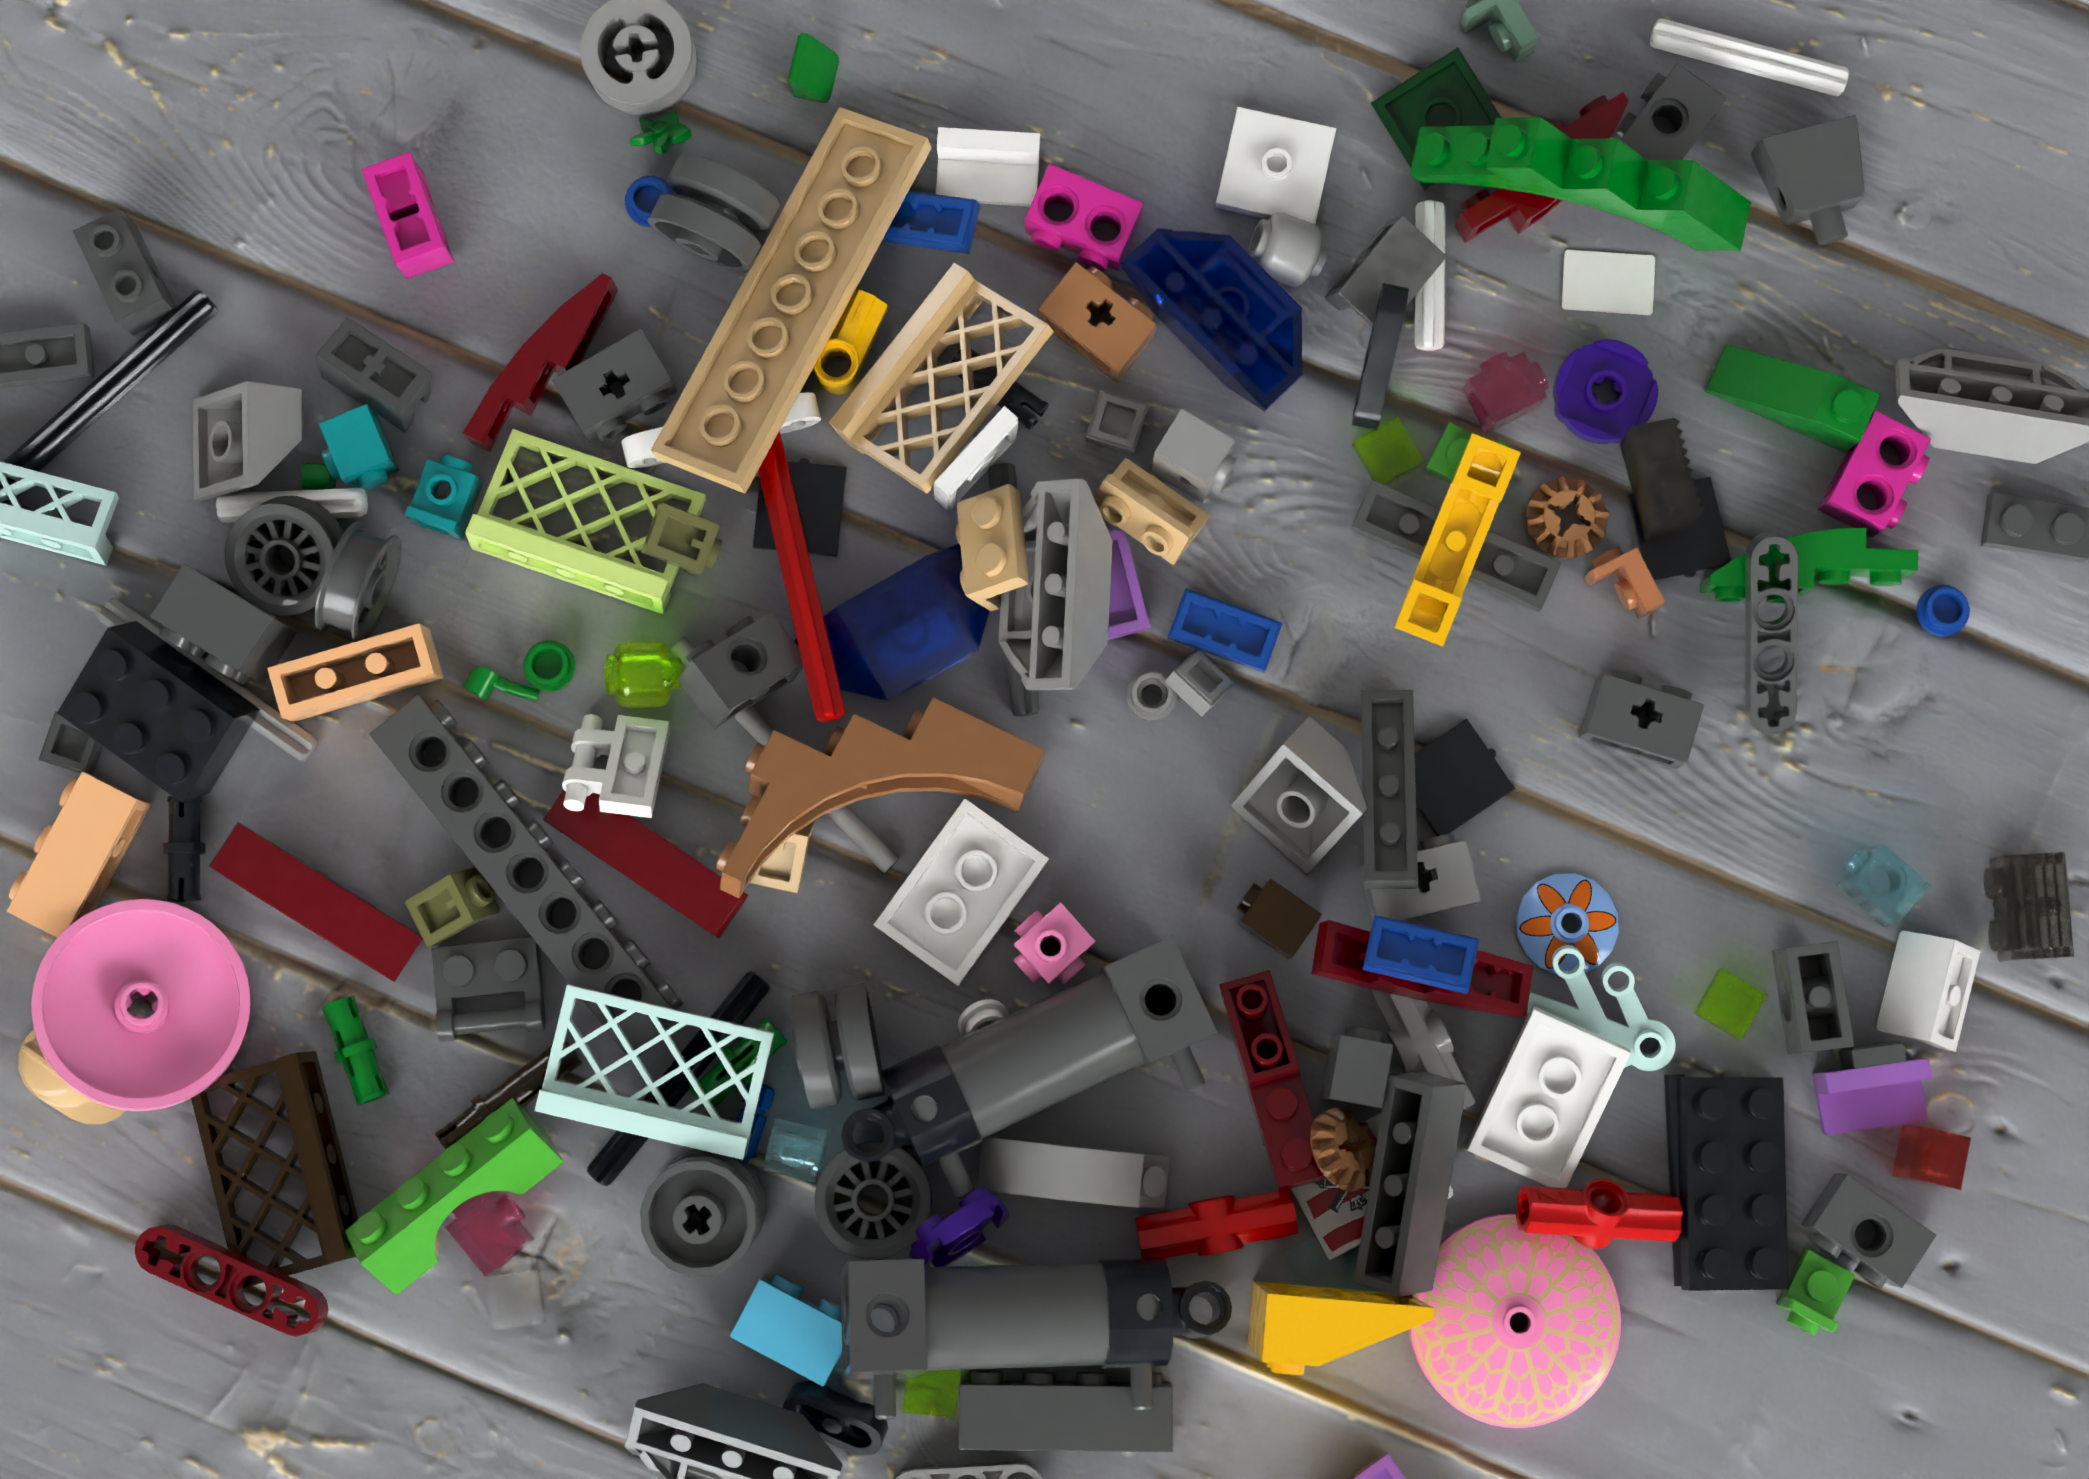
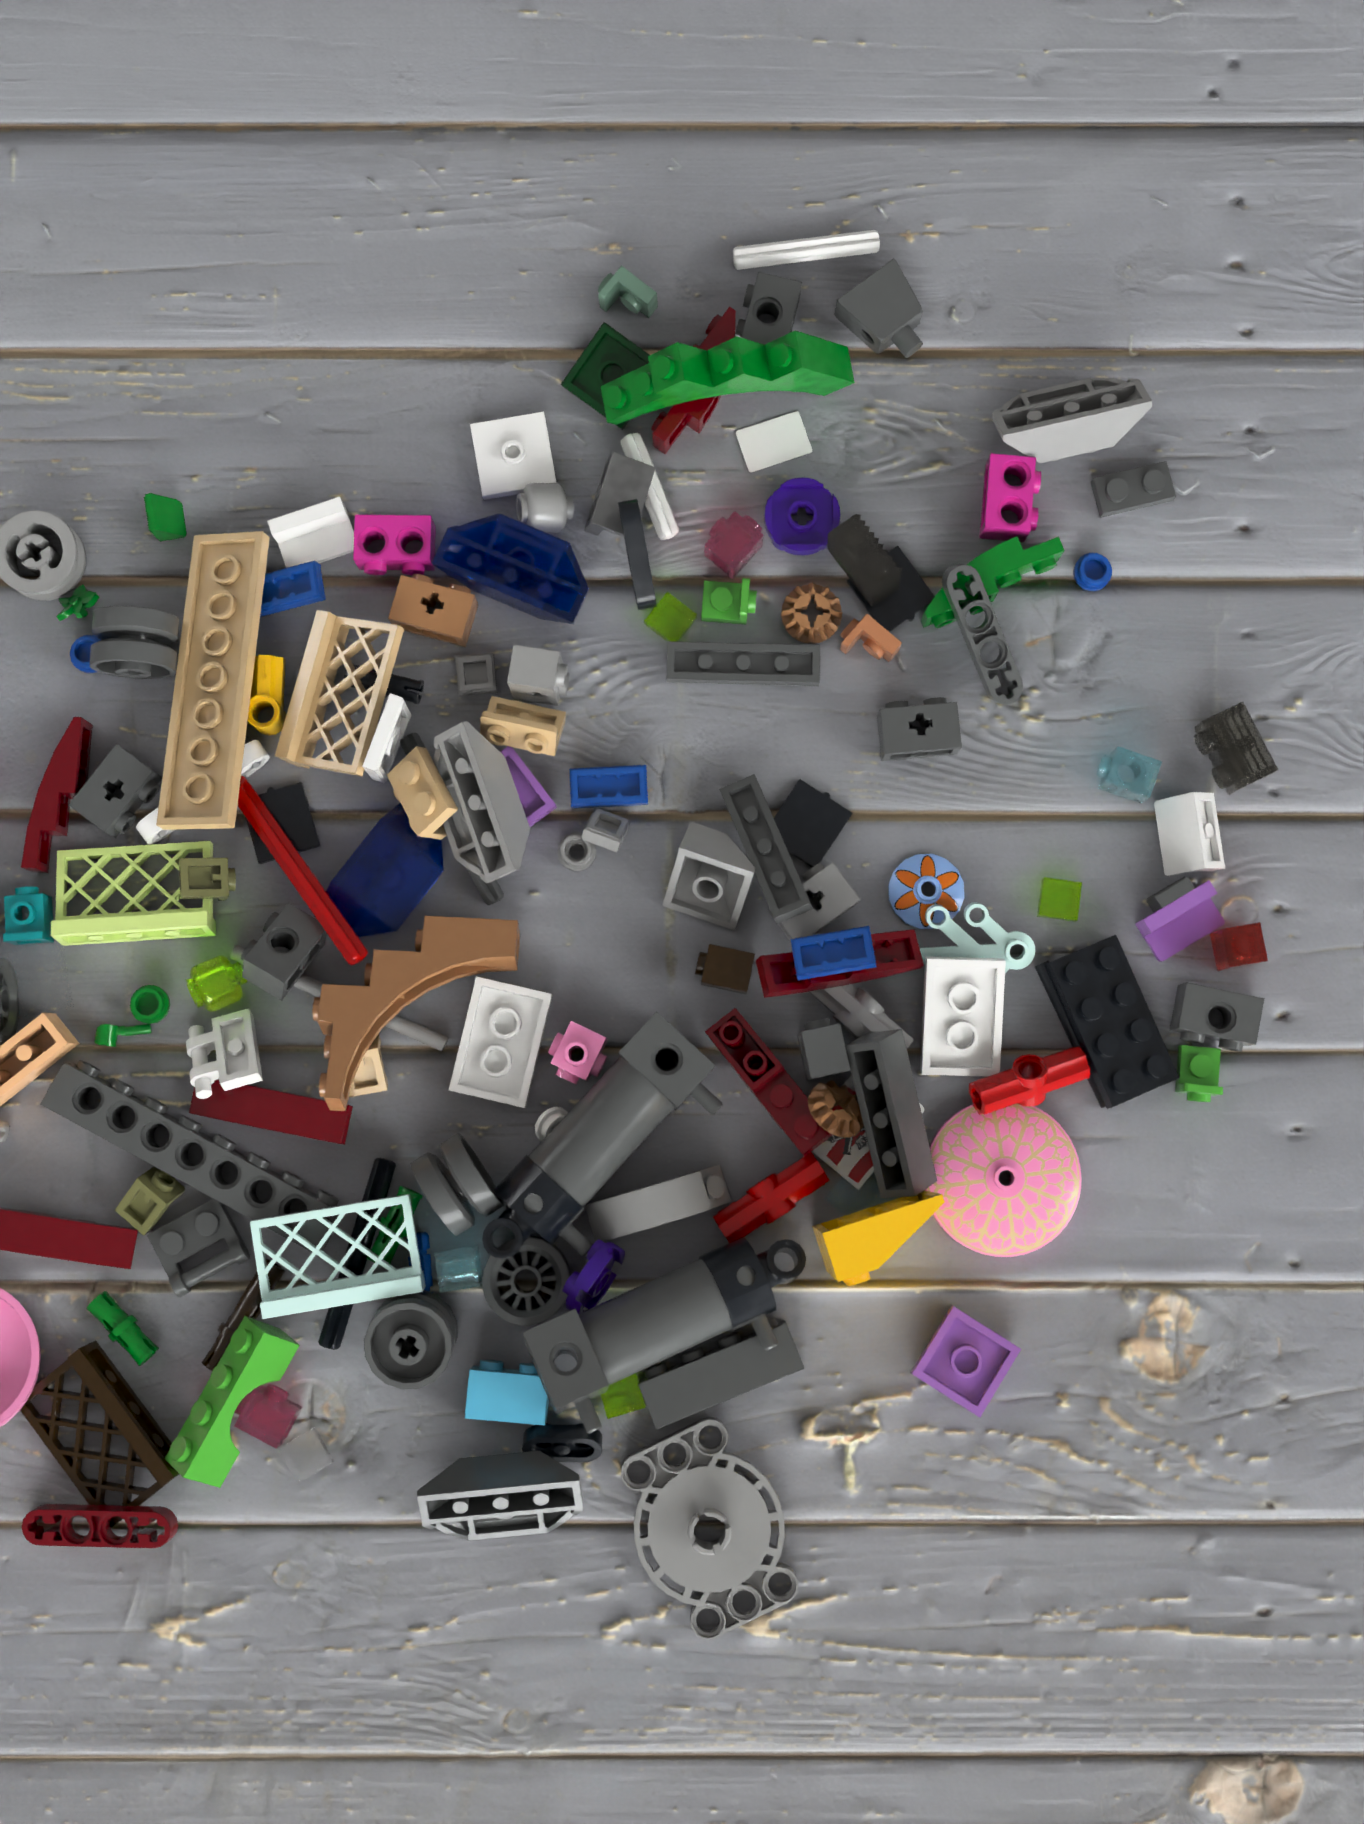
camera: 20 degrees left, 0 degrees up
yellow slope [1394,433,1521,647] -> none
green slope [1705,344,1881,453] -> none
dark grey brick [1771,941,1854,1054] -> none

